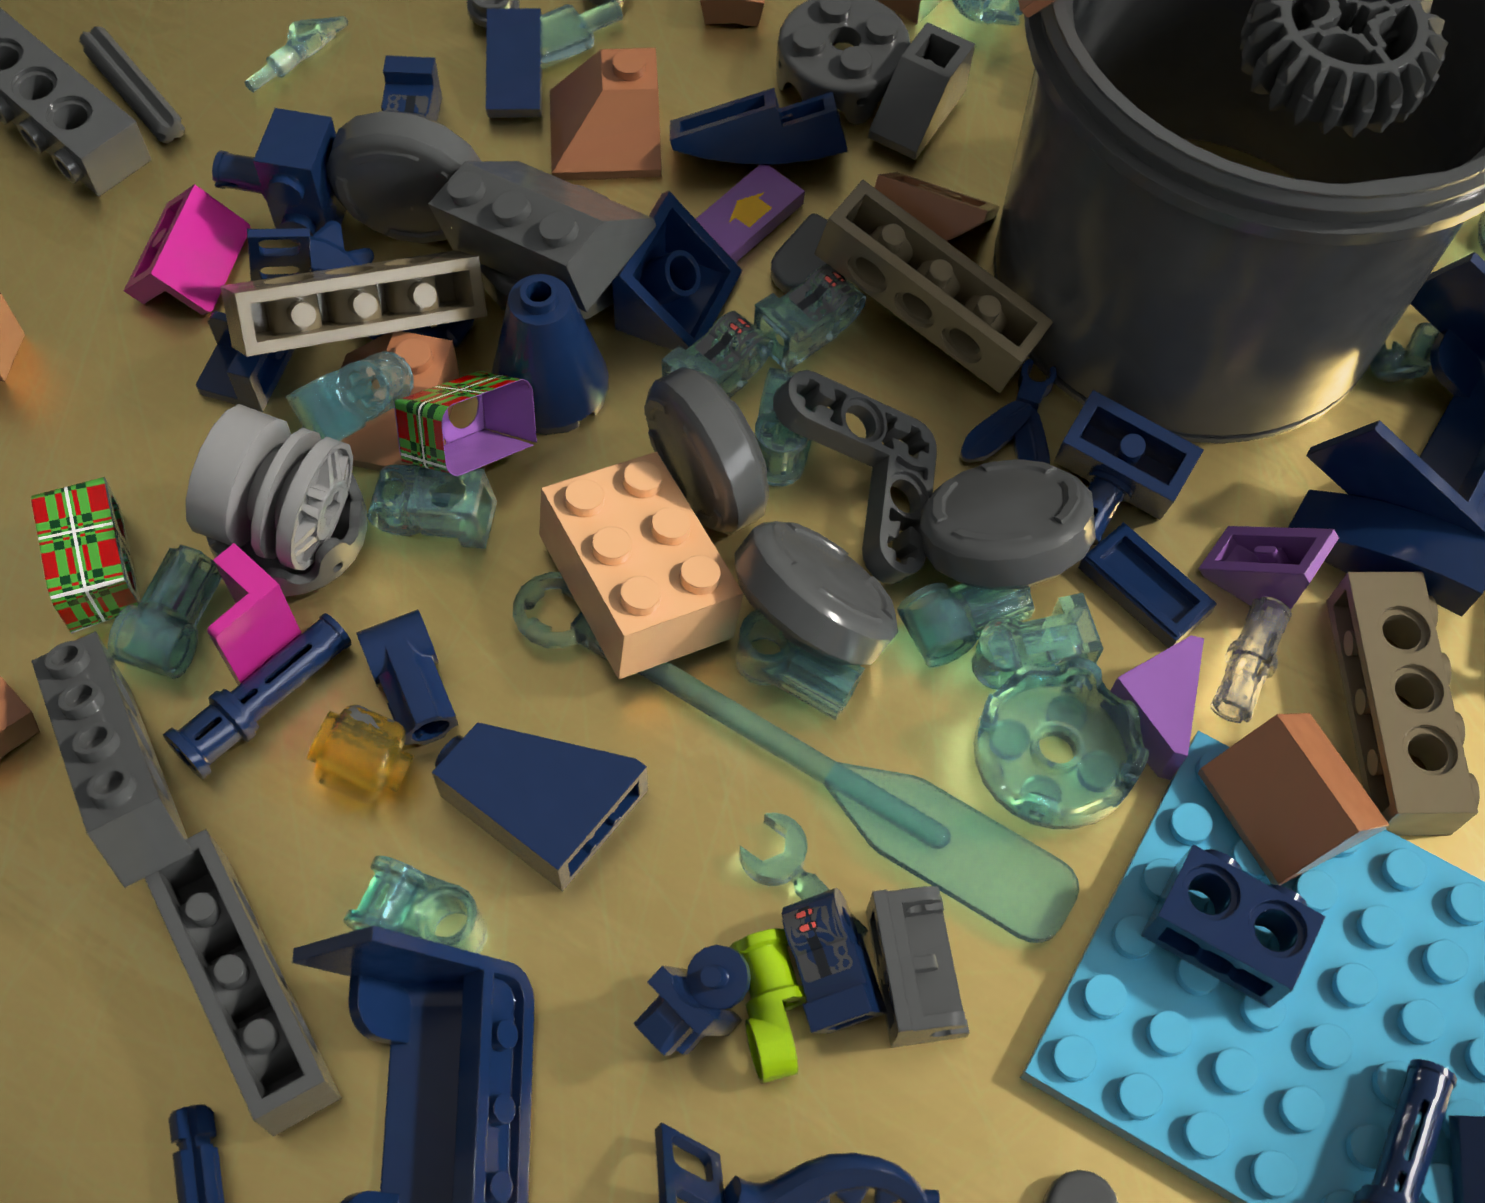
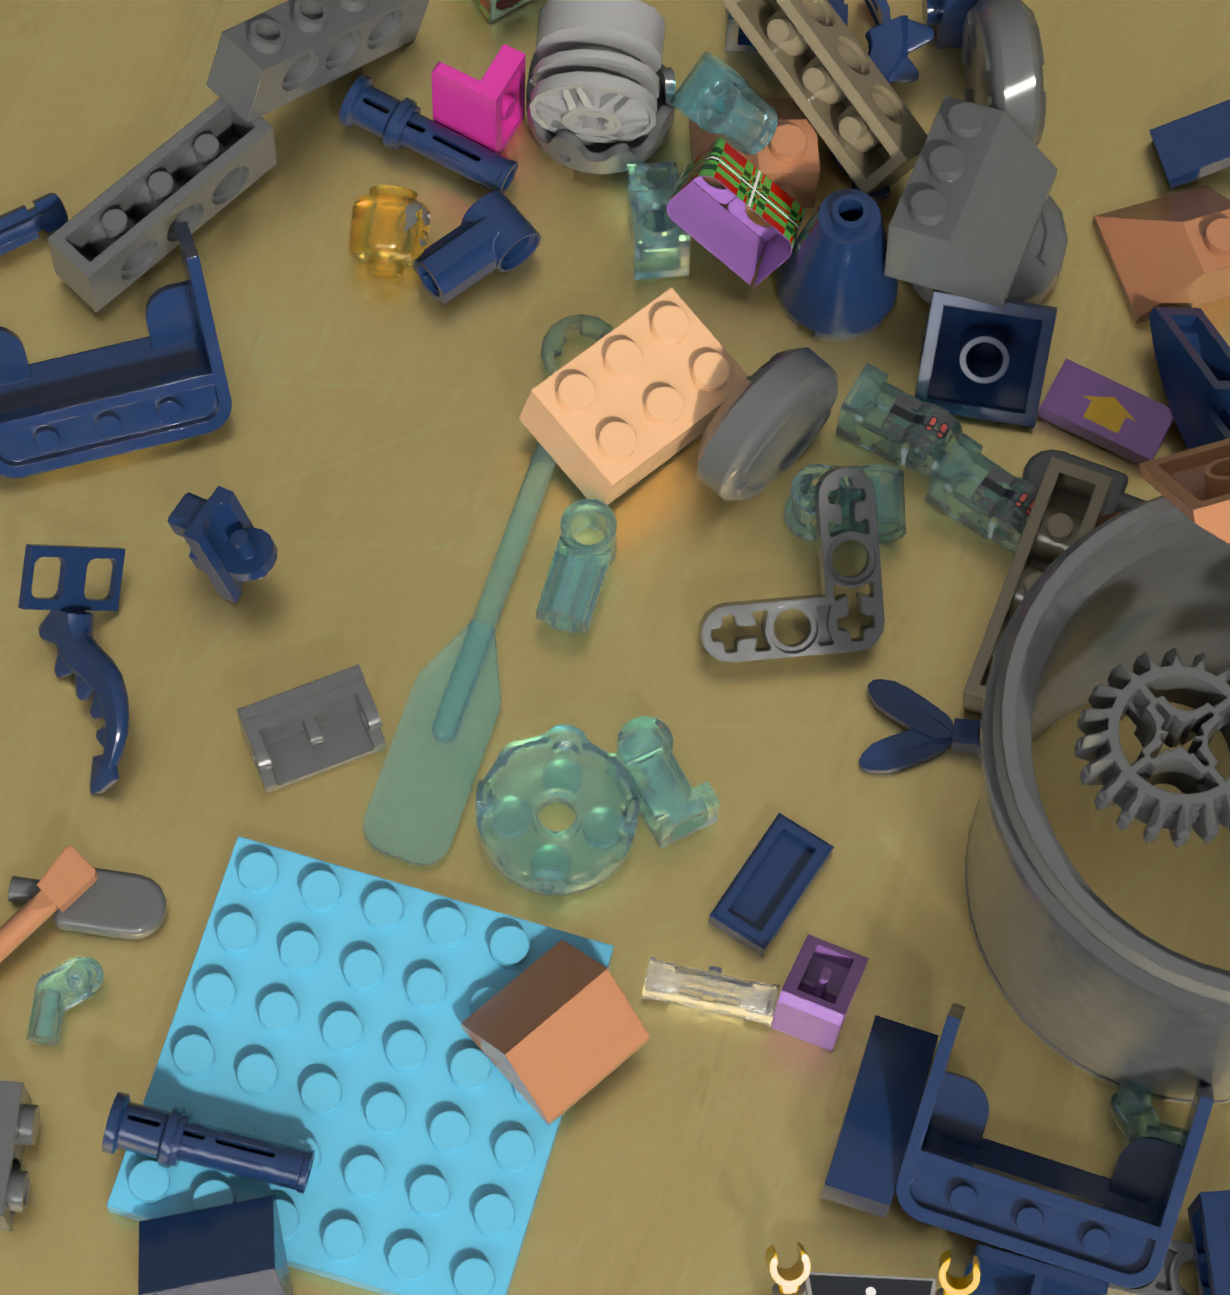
camera: 75 degrees right, 5 degrees up
clear light blue piece [108,545,222,679] -> none
clear light blue piece [343,856,488,954] -> none
dark blue leg [381,55,442,122] -> none
dark blue slope [432,722,648,892] -> none
lime connector [730,928,807,1083] -> none
dark grey piece [735,521,898,665] -> none
clear light blue piece [739,813,869,938] -> none
dark blue leg [782,887,888,1034] -> none
clear light blue piece [897,583,1035,667] -> none
dark grey piece [920,459,1096,591] -> none
dark blue brick [1054,390,1204,545] -> none
medium lavender slope [1103,635,1204,780] -> none
dark blue brick [1141,844,1326,1008] -> none
dark tan brick [1326,572,1480,836] -> none

